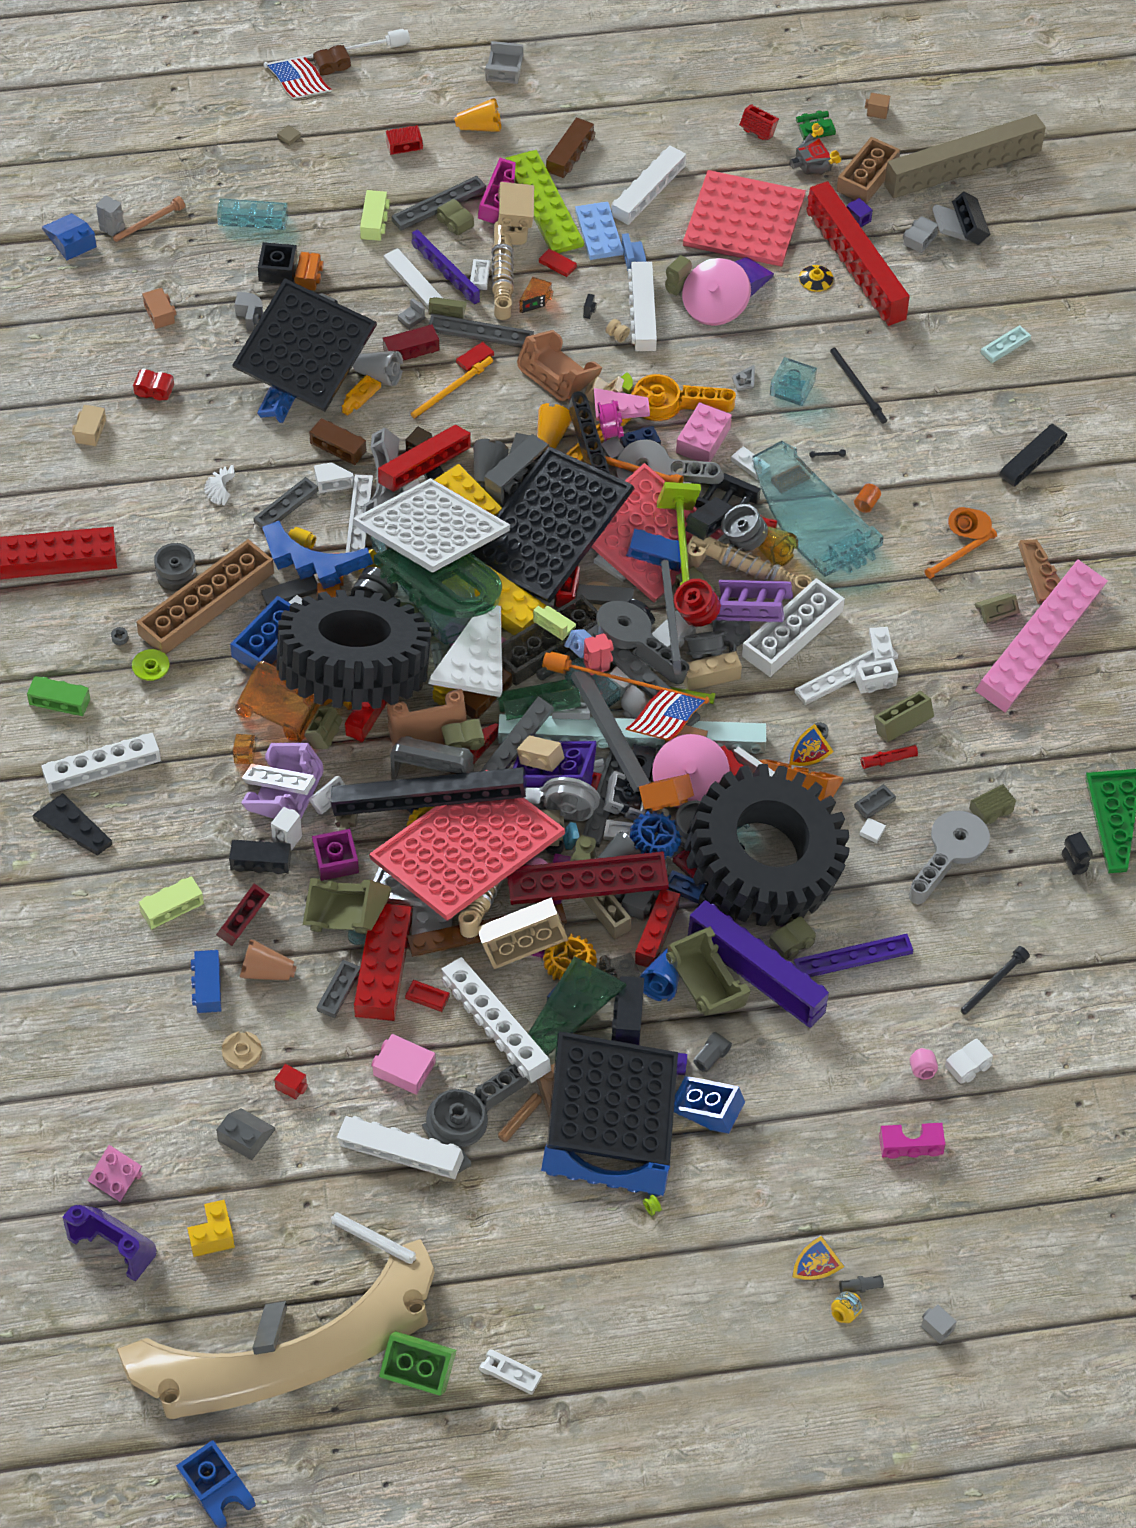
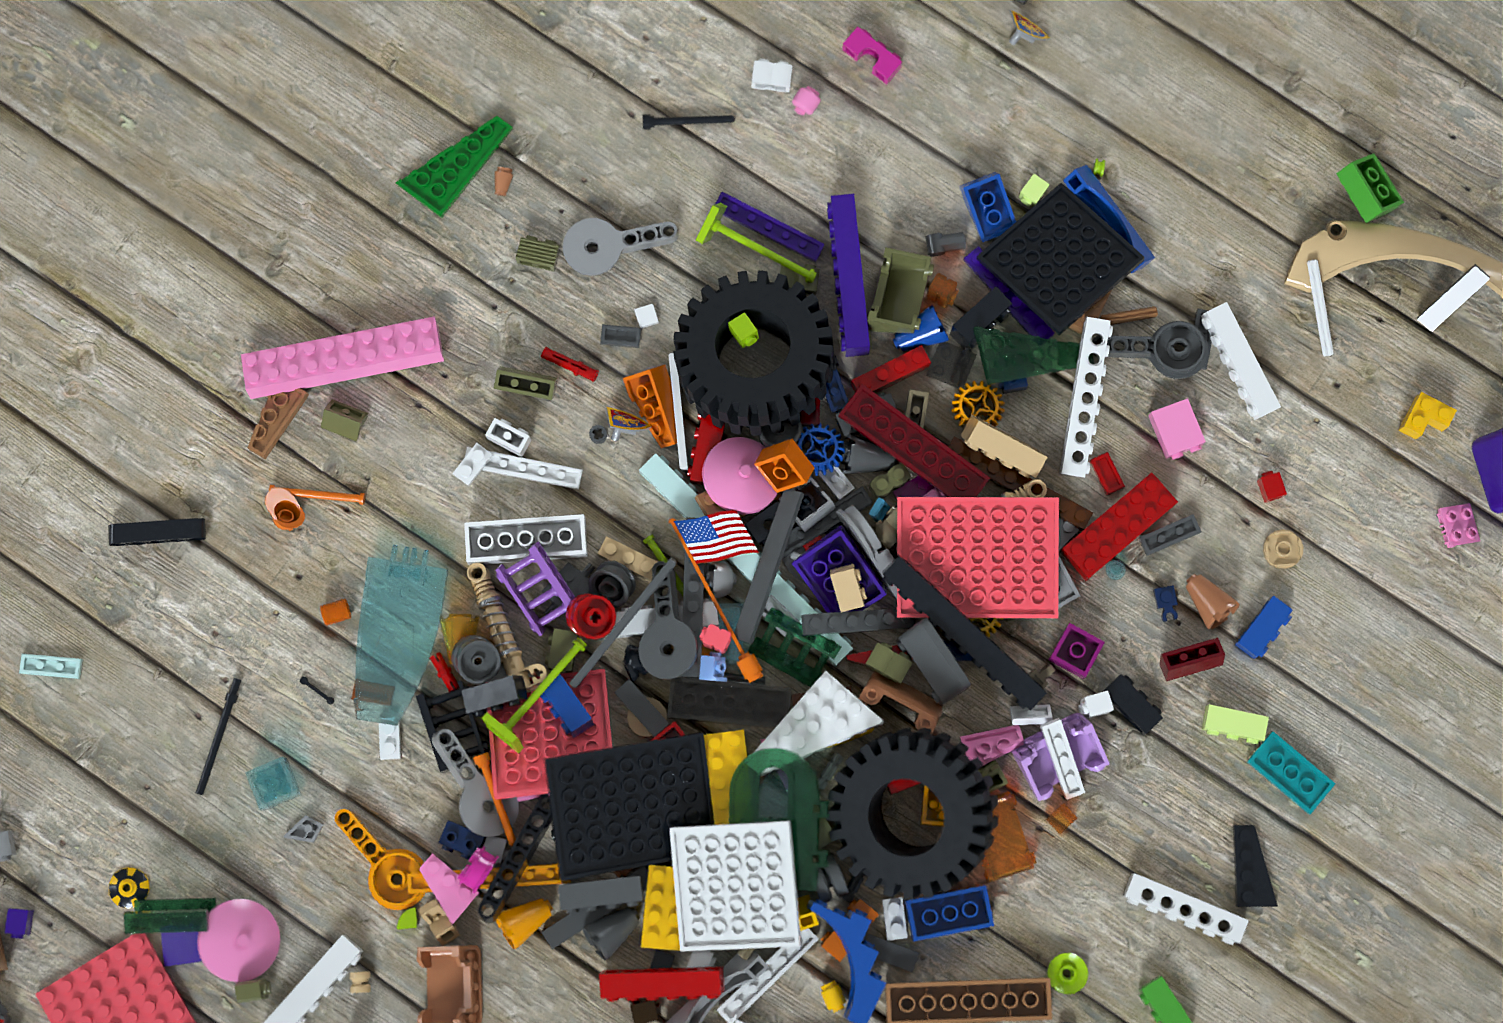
camera: 135 degrees left, 25 degrees up
dark grey slope [216,1108,275,1160] -> none
olive windscreen [302,878,392,934] -> none
white plate [479,1349,542,1395] -> none
yellowish green panel [533,606,576,640] -> none
bright pink brick [676,403,732,462] -> none
red brick [806,181,910,326] -> none
black brick [1061,832,1093,875] -> none
none -> clear green fence [123,898,217,934]
none -> nougat cone [495,167,514,196]
none -> lime tile [696,203,817,283]
none -> lime brick [728,312,759,349]
none -> clear orange brick [927,273,959,309]
none -> bright pink wing [960,725,1024,767]
none -> yellowish green brick [1019,174,1050,207]
none -> dark blue plate [1153,585,1178,622]
none -> teal plate [1247,731,1336,815]

